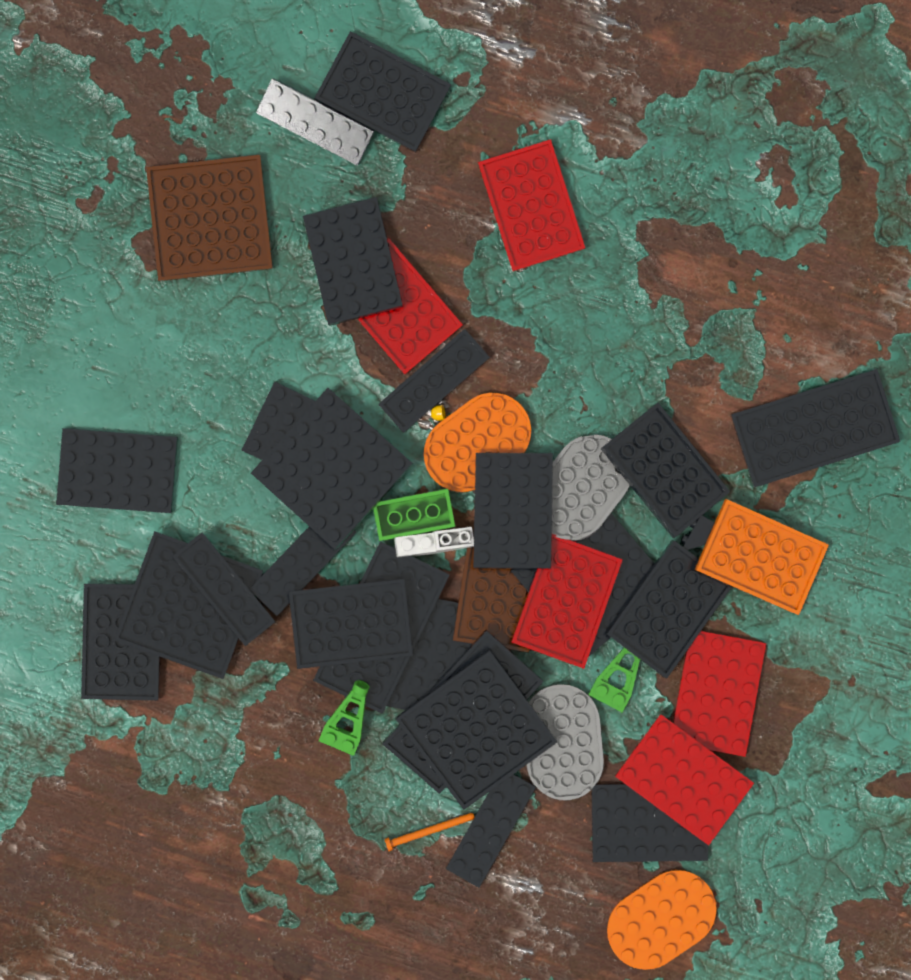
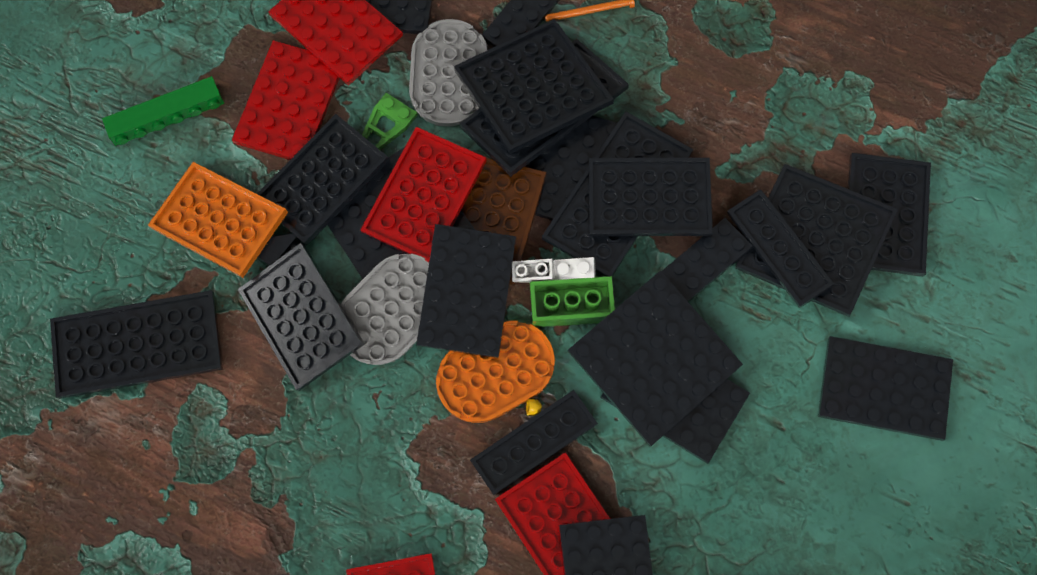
camera: 170 degrees left, 15 degrees down
bright green plate [319,680,369,756] -> none
none -> green brick [102,76,224,146]

